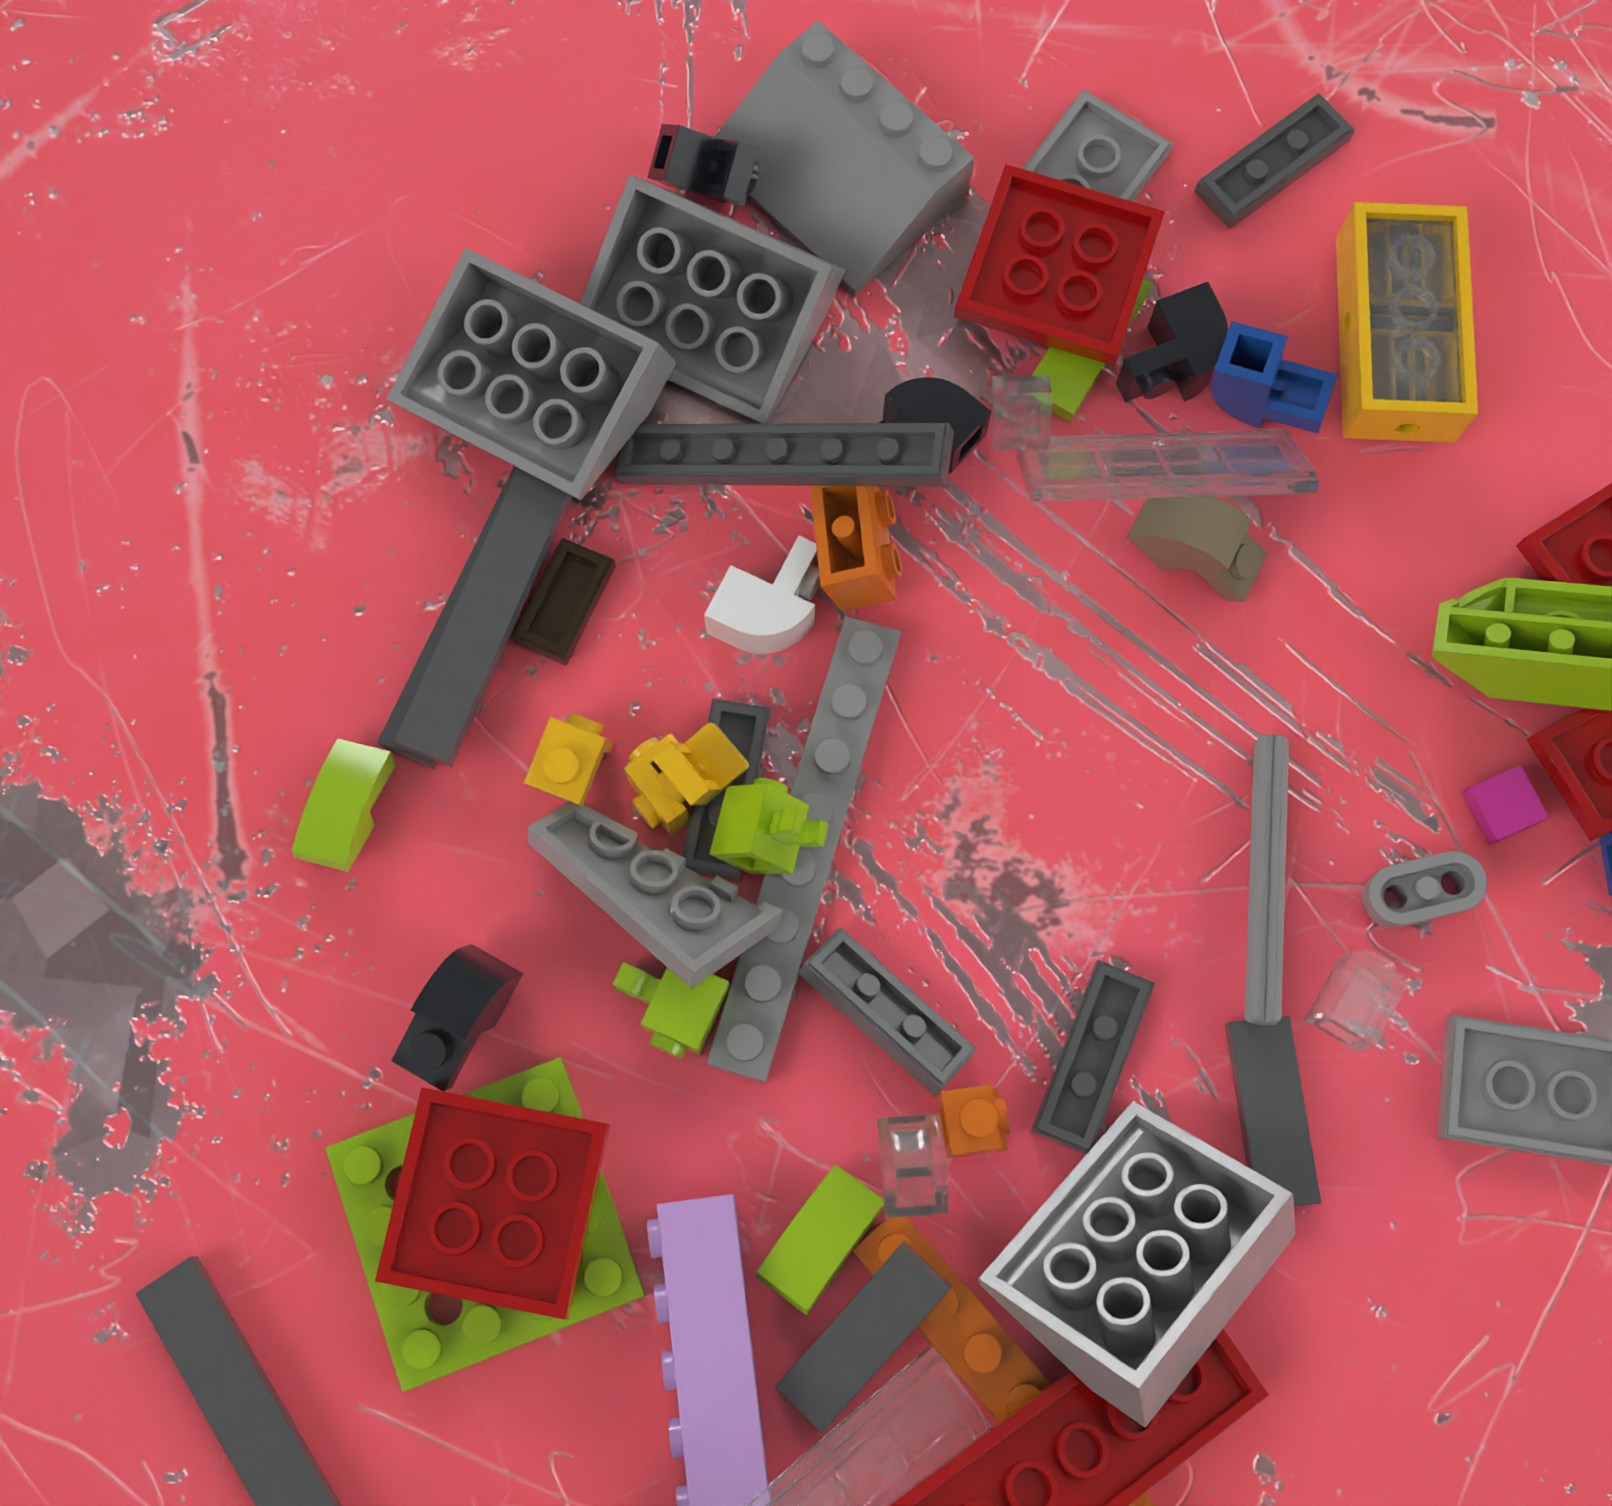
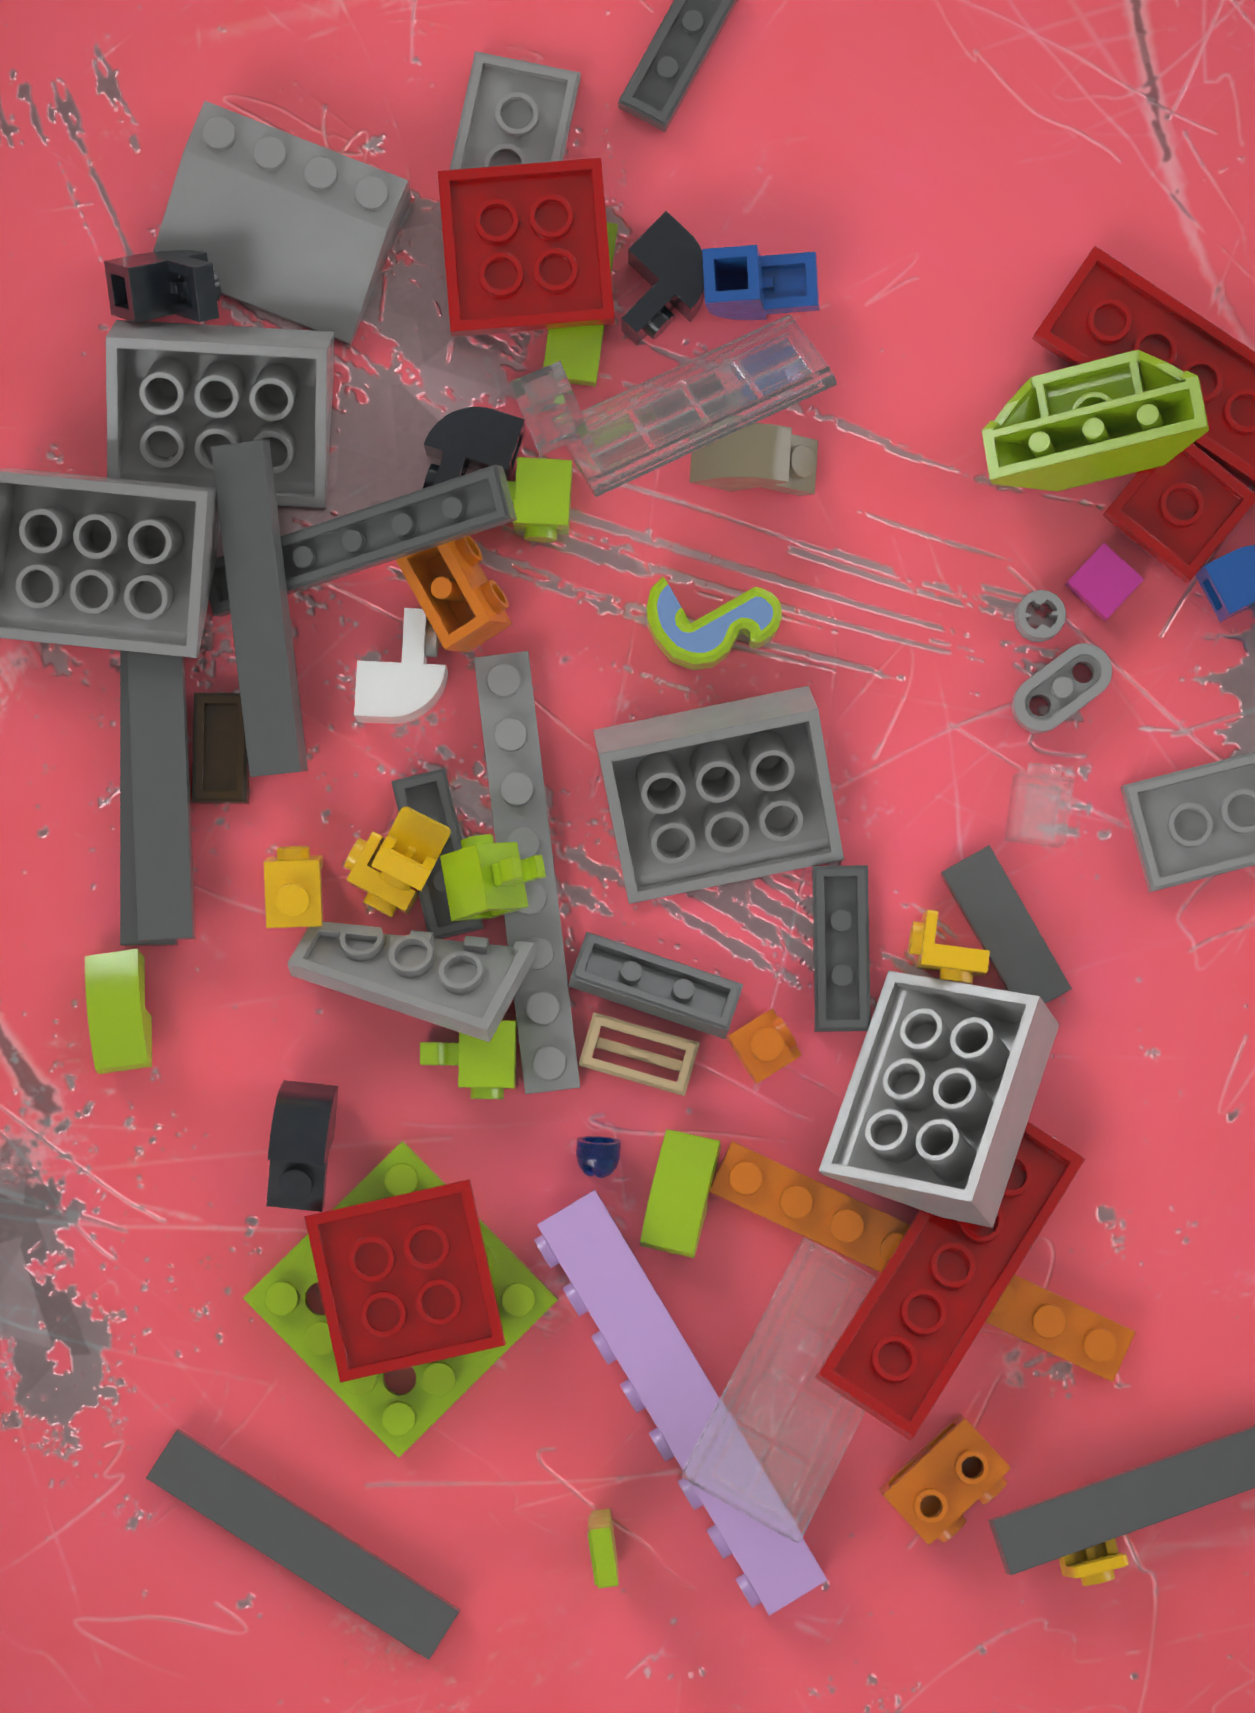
camera: 25 degrees left, 10 degrees up
dark grey tile [775,1241,952,1433] -> none
clear brick [876,1114,948,1218] -> none
light grey axle [1245,734,1289,1026] -> none
brick [1336,202,1478,443] -> none
none -> dark grey tile [211,440,308,777]
none -> lime brick [507,457,573,543]
none -> clear blue hinge [576,1136,621,1178]
none -> tan tile [578,1012,700,1096]
none -> light grey slope [593,686,844,904]
none -> lime animal [646,577,782,671]
none -> yellow bracket [908,910,990,984]
none -> light grey bush [1014,590,1066,642]

